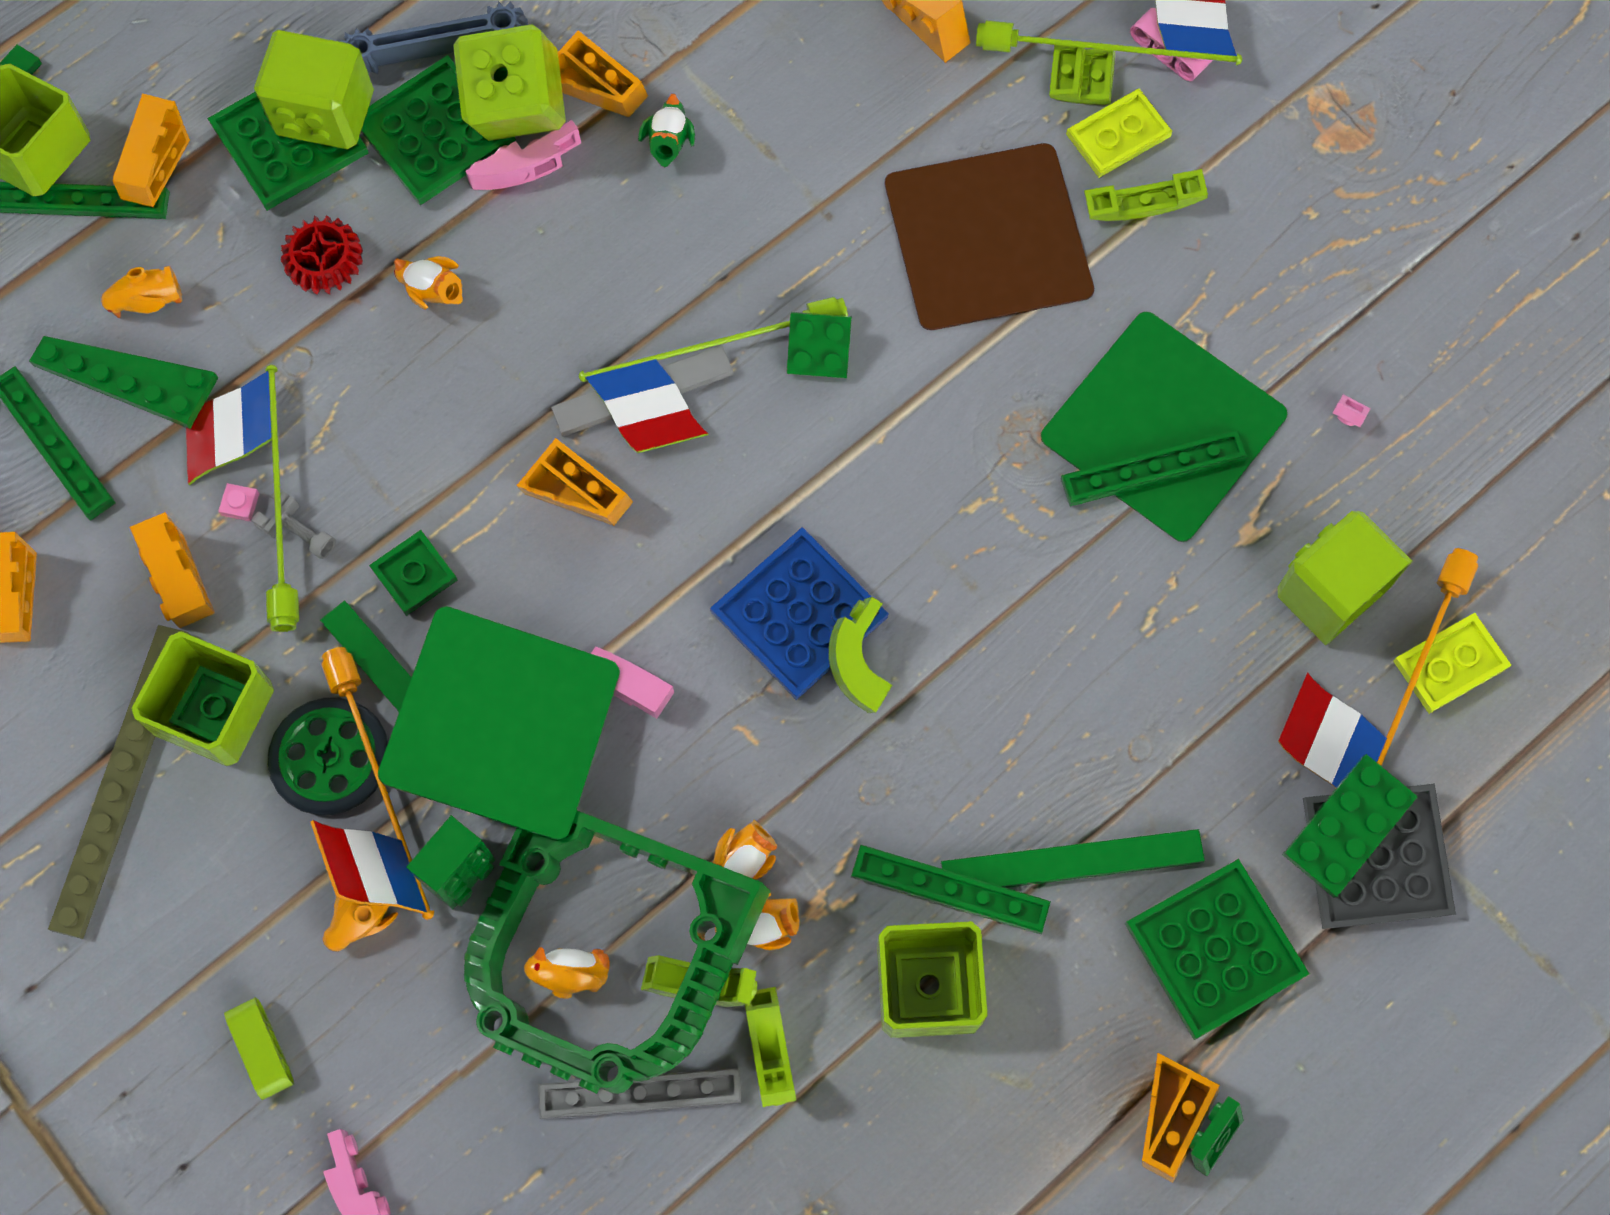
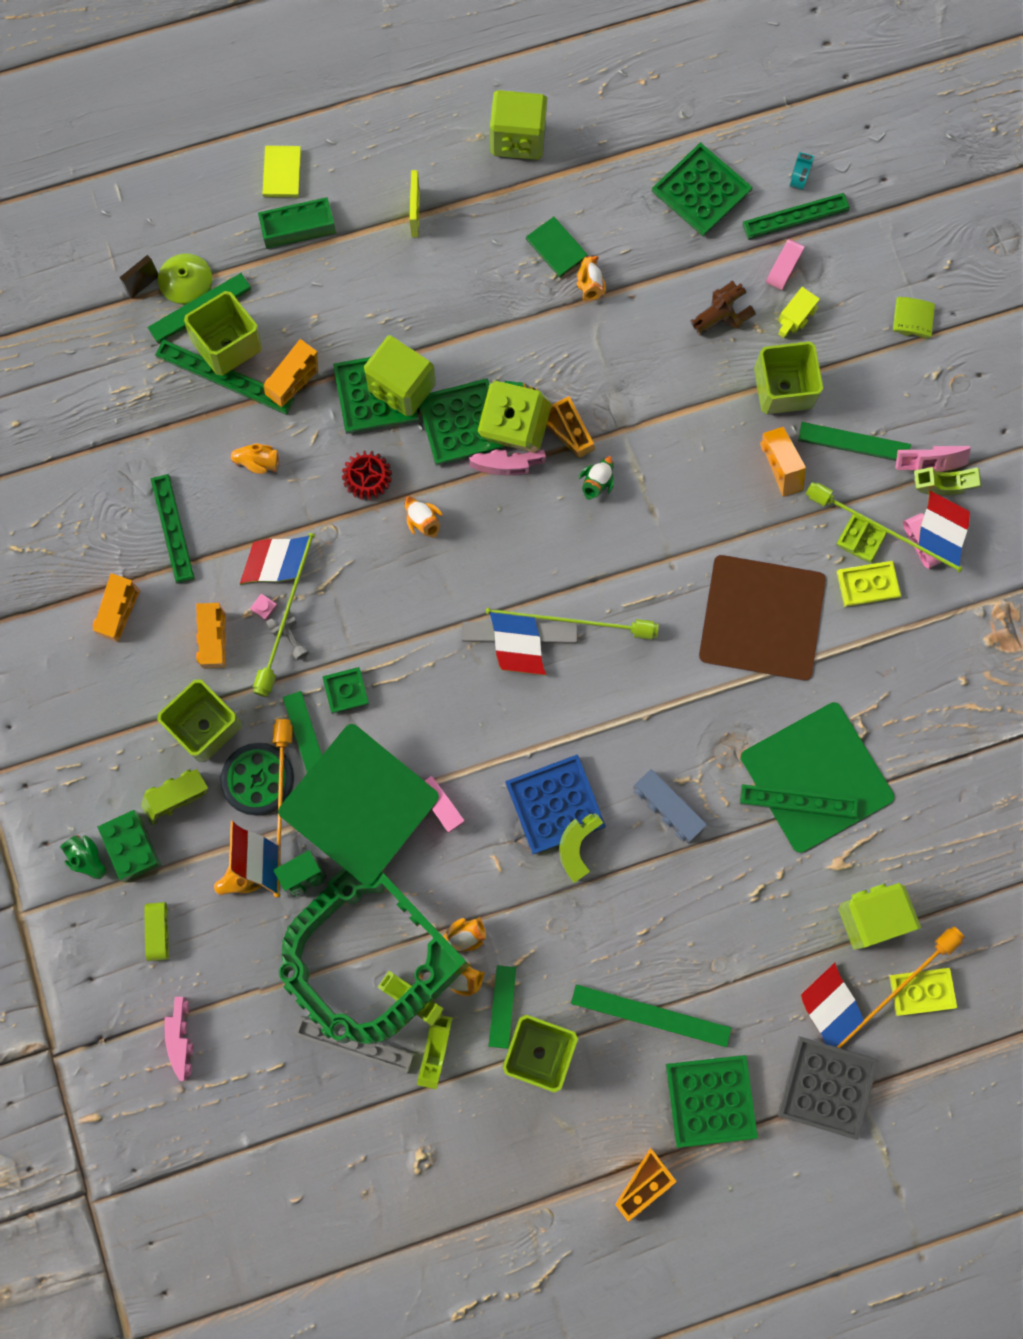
camera: 20 degrees right, 5 degrees up
green wing [29,336,218,429] -> none
olive plate [48,625,190,939] -> none
green plate [169,666,245,743] -> none
sand blue arm [338,1,529,74] -> none
light orange wedge [516,438,633,526] -> none
light orange animal [524,947,610,999] -> none
green plate [787,312,852,378] -> none
green tile [851,845,1051,934] -> none
lime slope [1084,169,1208,221] -> none
green plate [1189,1096,1244,1176] -> none
green plate [1282,754,1418,898] -> none
bright pink plate [1333,394,1371,427] -> none
none -> green animal [60,835,107,879]
none -> green brick [97,810,162,882]
none -> lime wedge [141,769,208,826]
none -> green tile [488,965,517,1049]
none -> sand blue brick [633,769,707,843]

